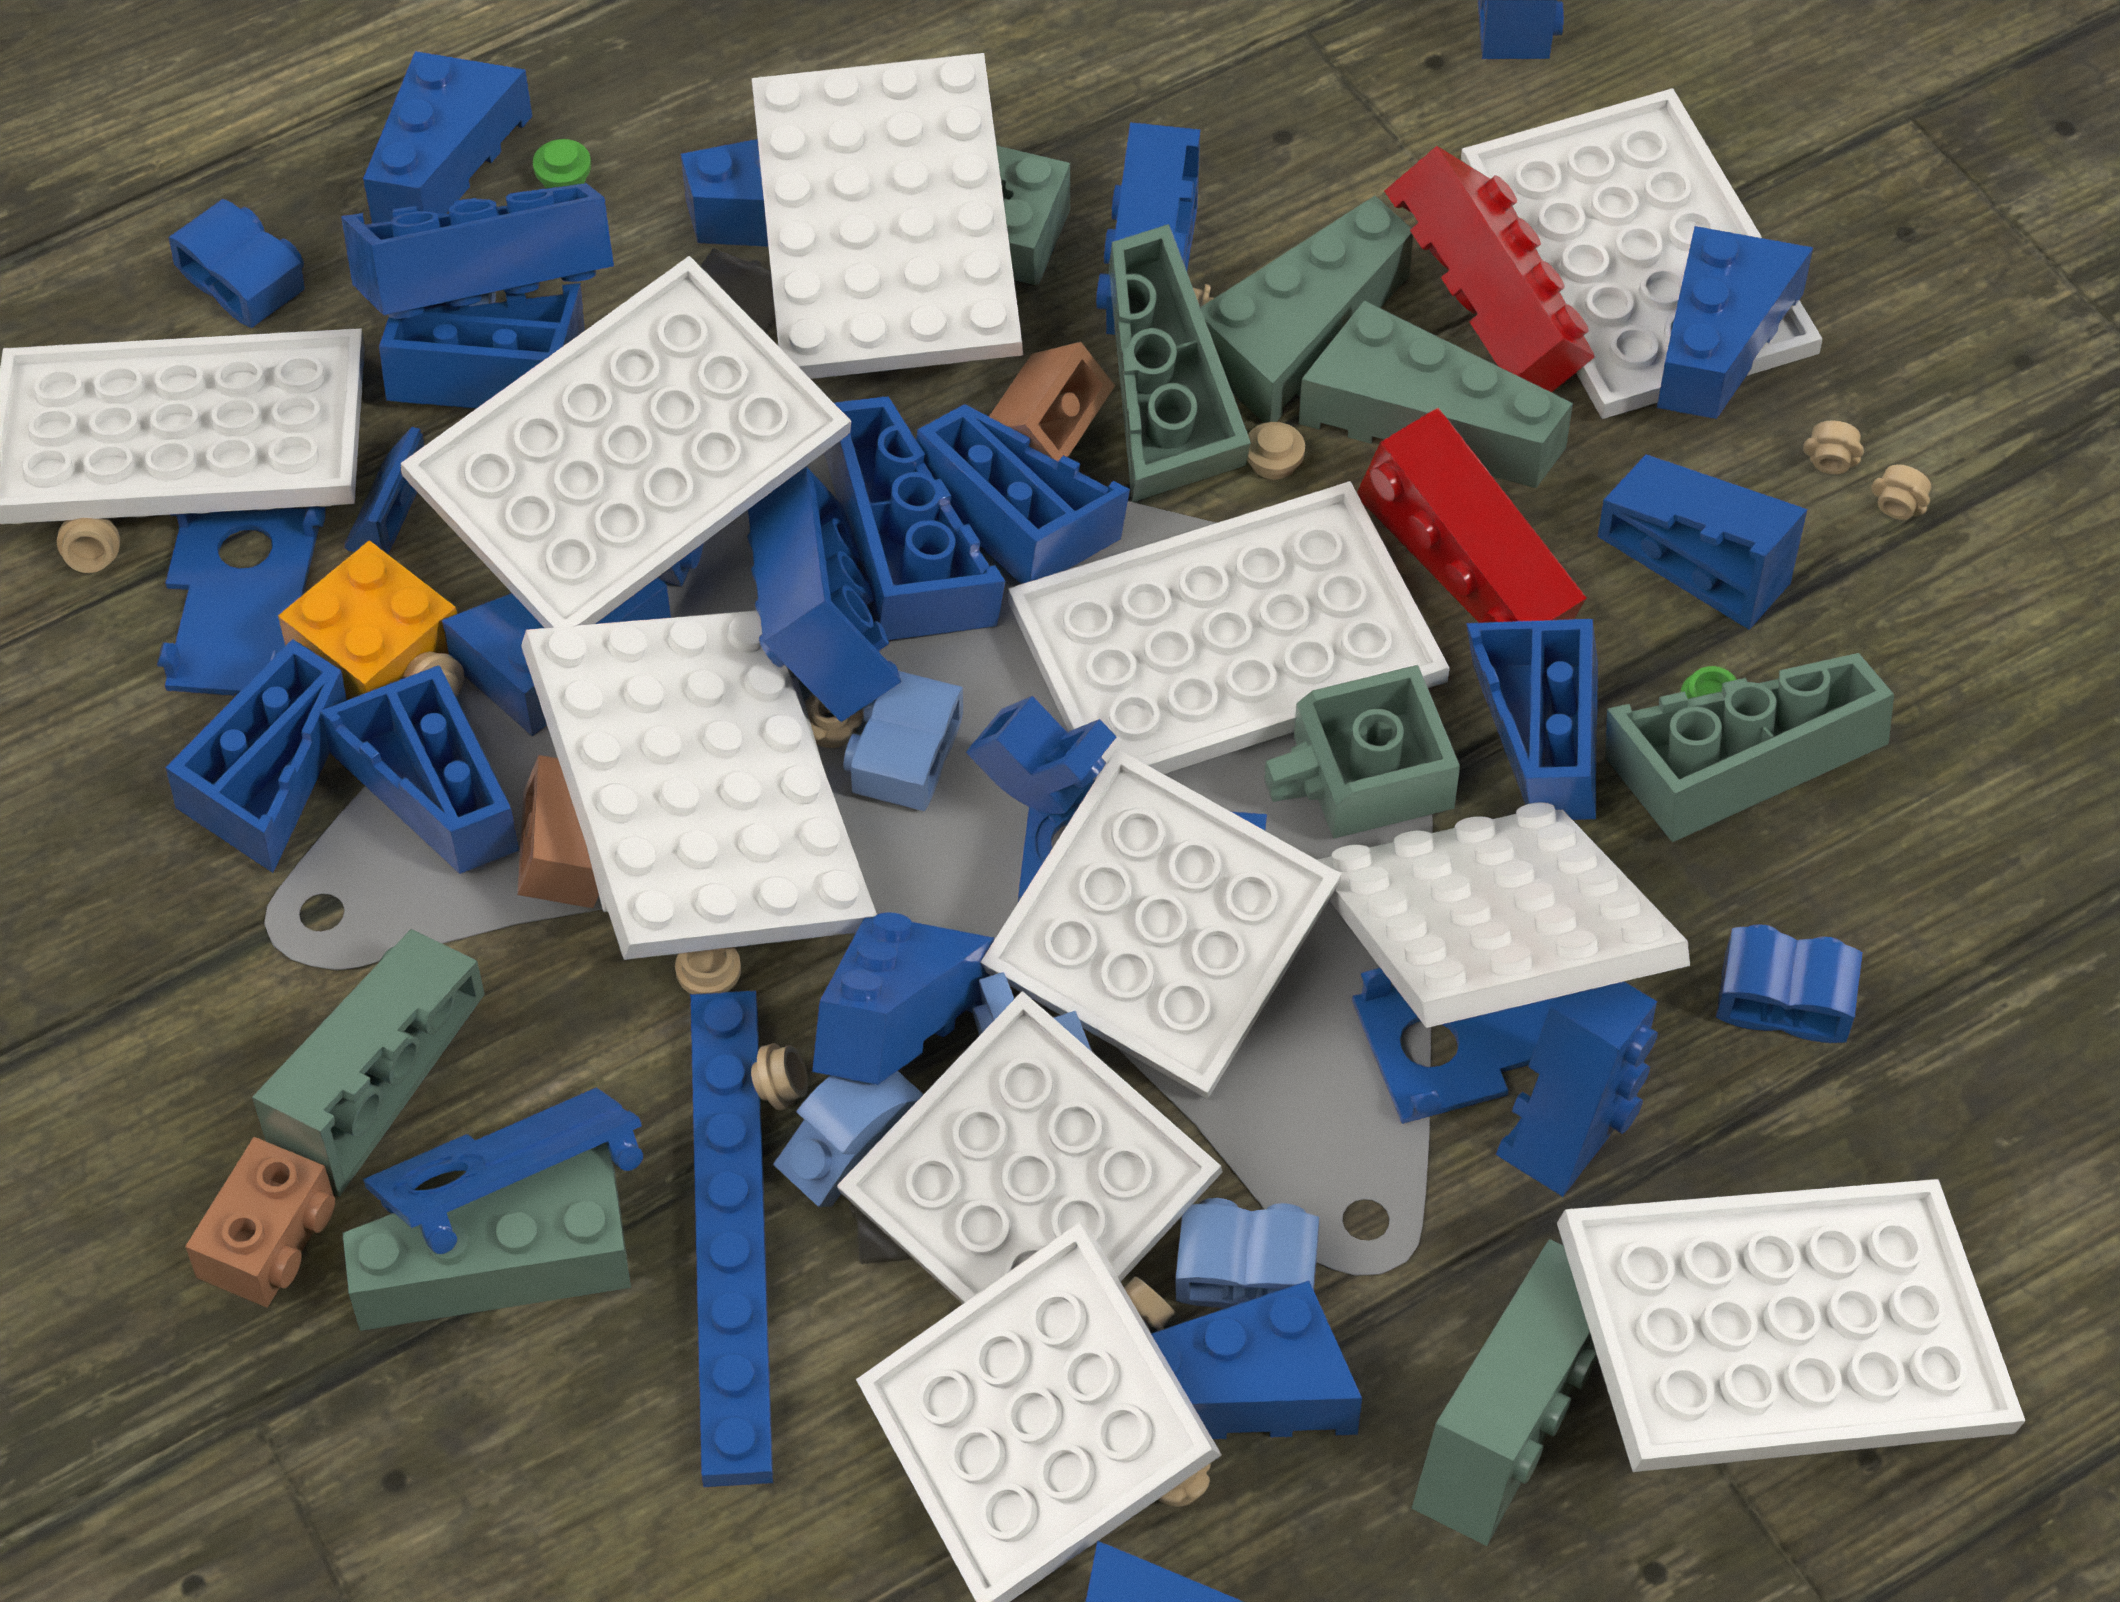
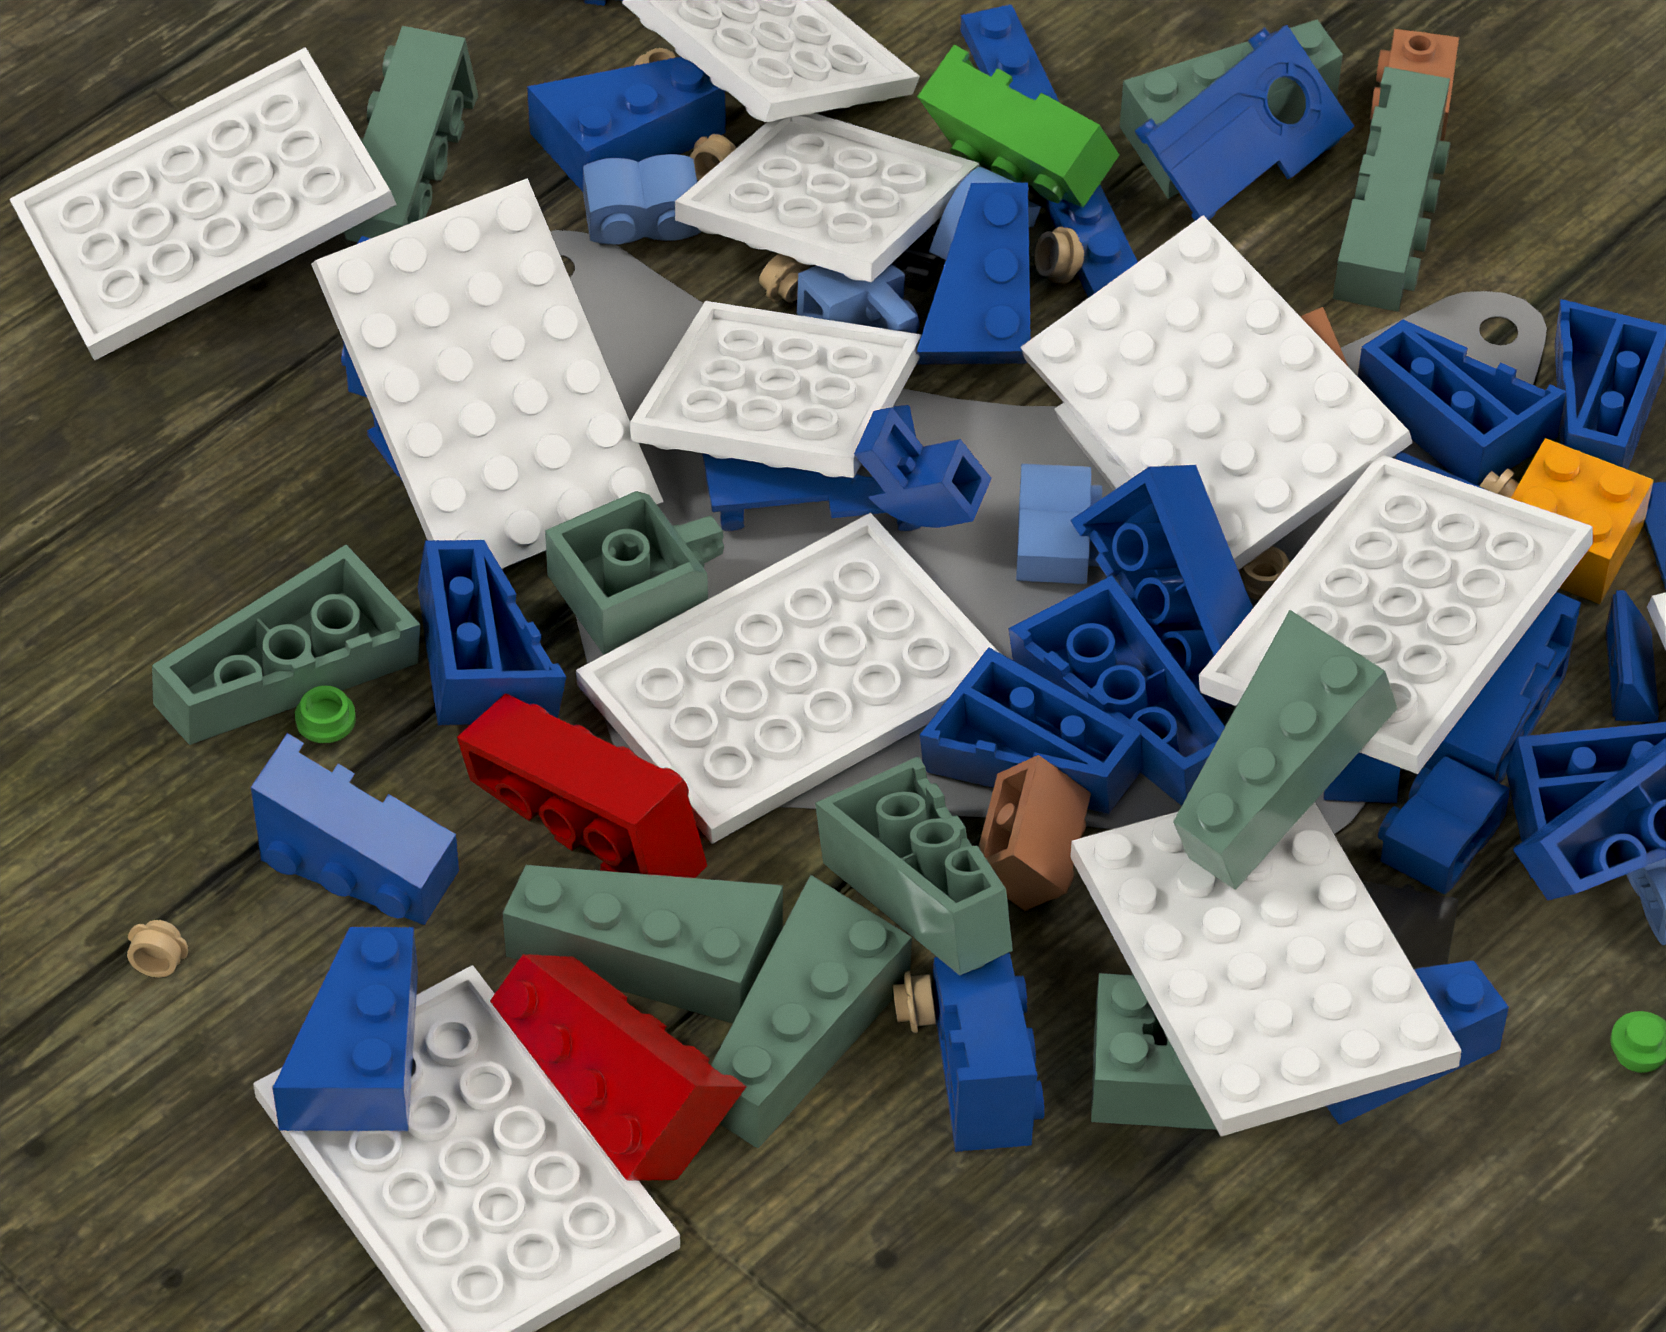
camera: 165 degrees right, 5 degrees down
tan plate [1247,422,1305,480] -> none
blue brick [1716,924,1863,1043] -> none
tan plate [1803,421,1864,474] -> none
none -> bright green wedge [917,45,1119,207]
none -> sand green wedge [1173,610,1398,890]

